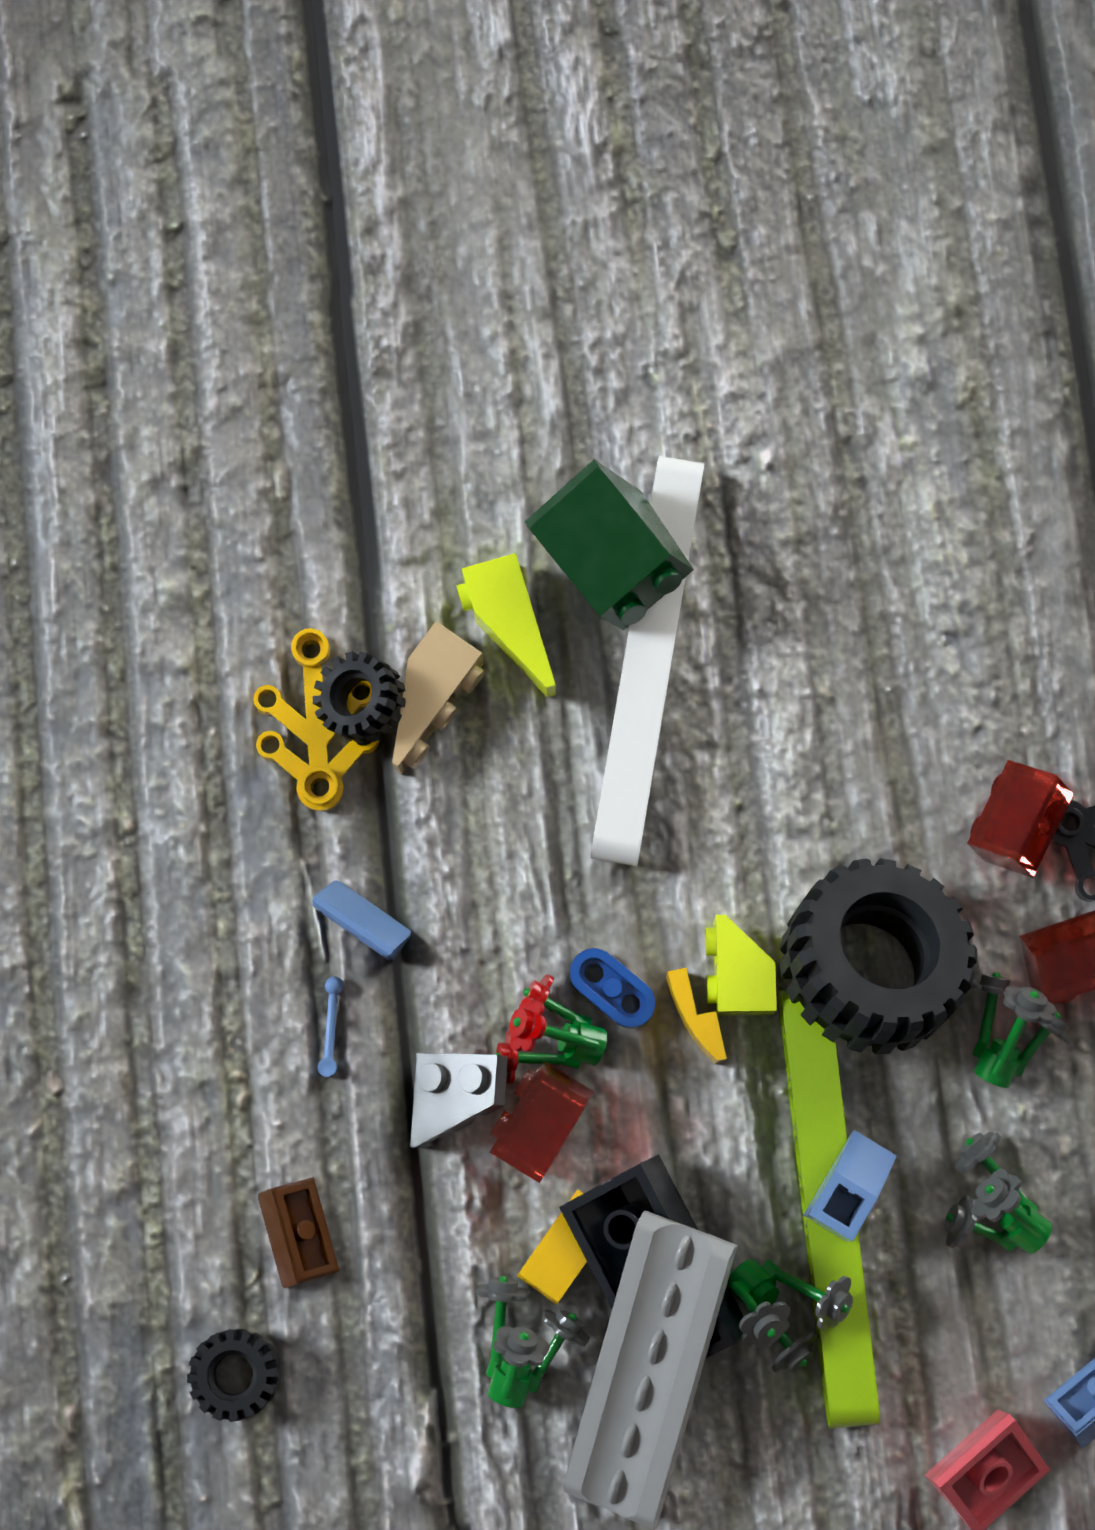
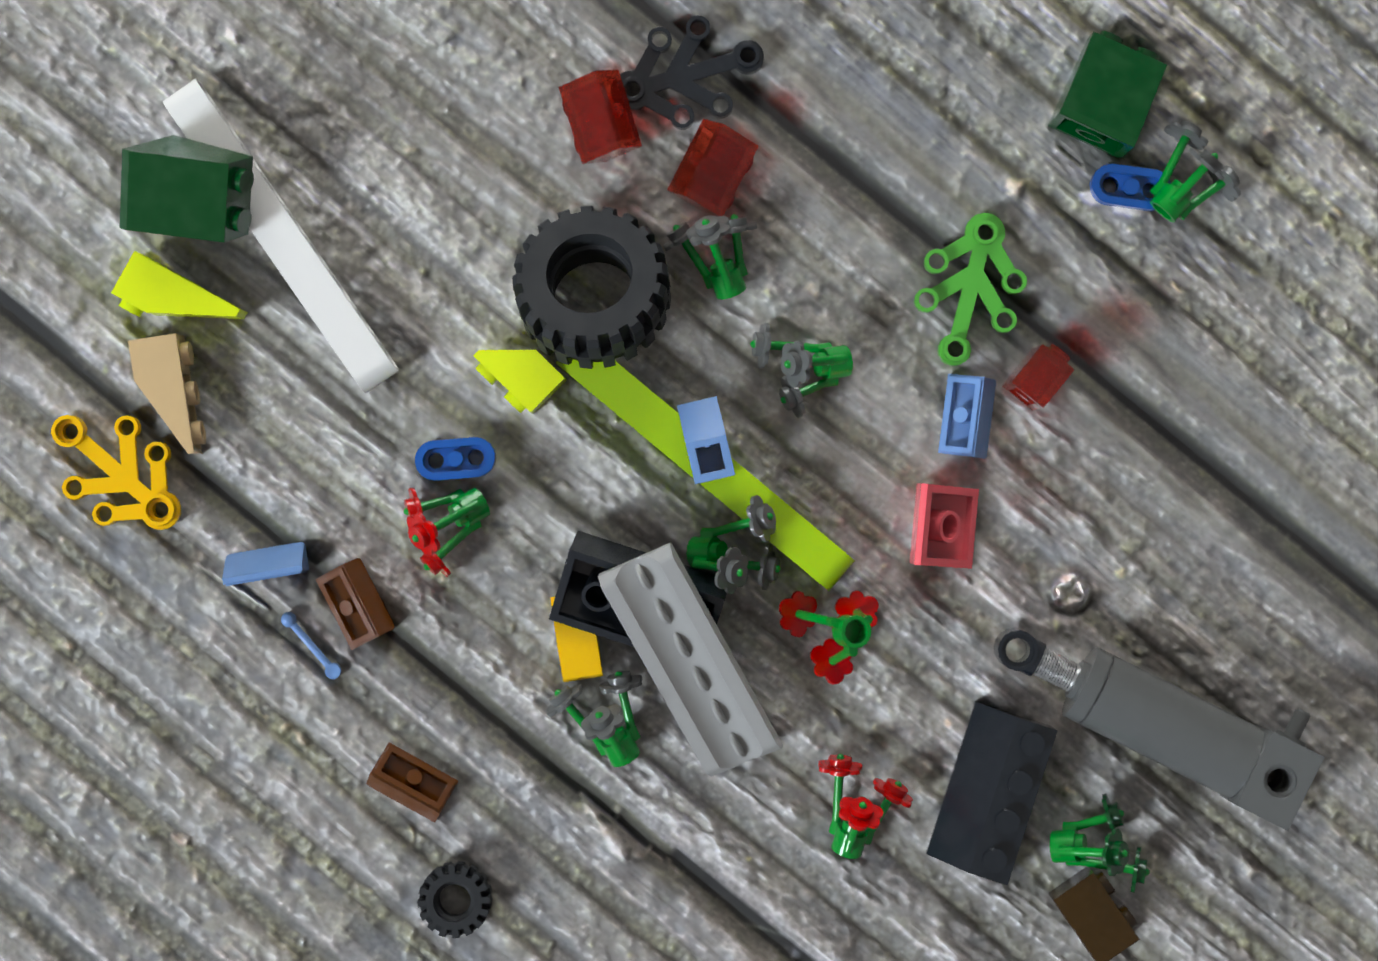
camera: 50 degrees left, 10 degrees up
black tyre [313,651,406,743] -> none
wing [410,1053,508,1148] -> none
clear red brick [489,1062,594,1183] -> none
yellow slope [666,968,727,1064] -> none
none -> reddish brown slope [315,558,395,650]
none -> red plant [779,590,879,685]

